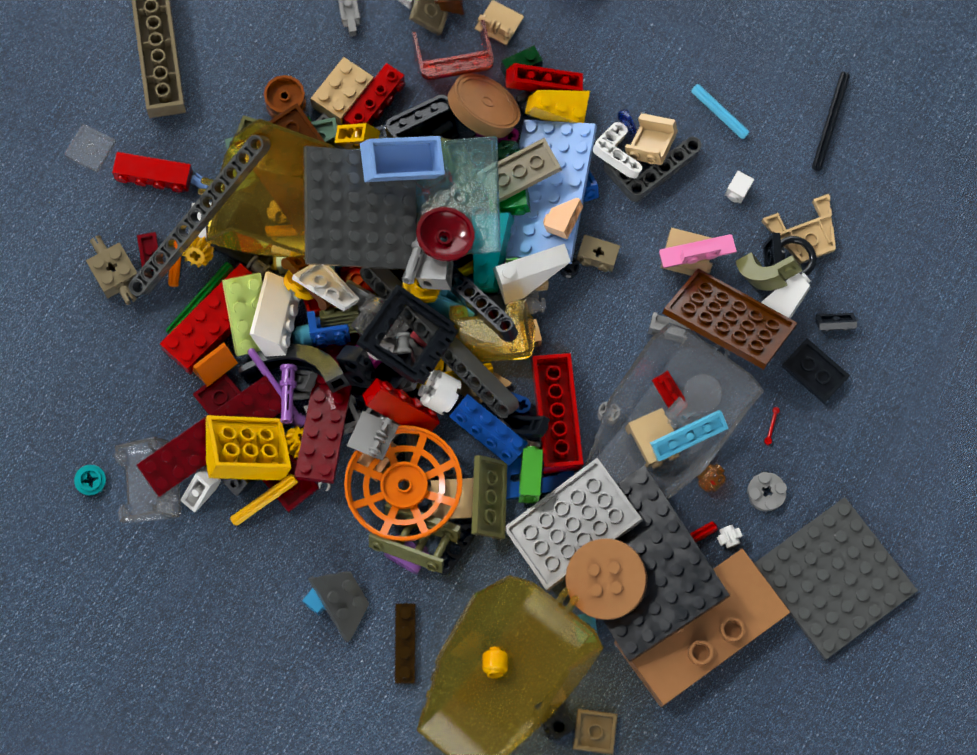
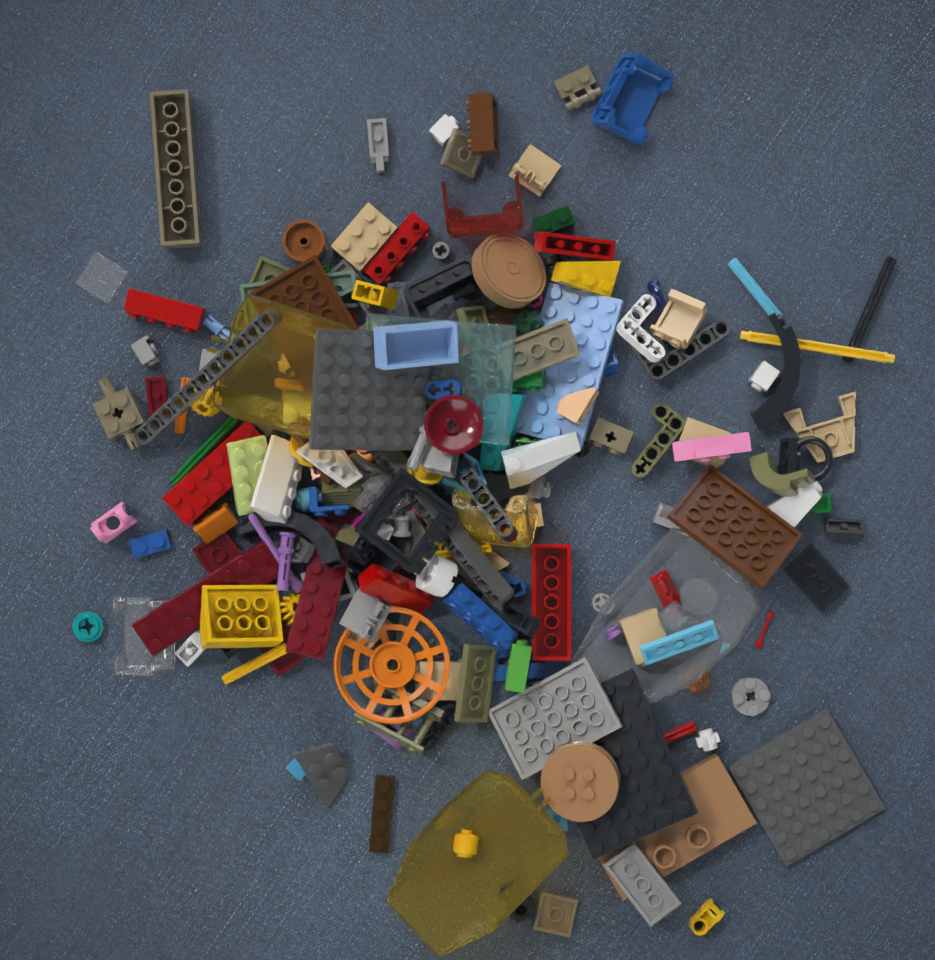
camera: 10 degrees right, 15 degrees up
none -> bright pink piece [90,501,138,544]
none -> blue plate [129,529,172,559]
none -> light grey brick [131,335,159,367]
none -> blue beam [425,379,463,399]
none -> light grey bush [432,242,450,260]
none -> medium lavender bush [603,623,623,641]
none -> light grey tile [603,842,682,927]
none -> olive beam [630,403,685,478]
none -> yellow piece [689,898,725,936]
none -> yellow piece [740,331,895,363]
none -> black arch [750,312,801,431]
none -> green plate [811,493,831,513]

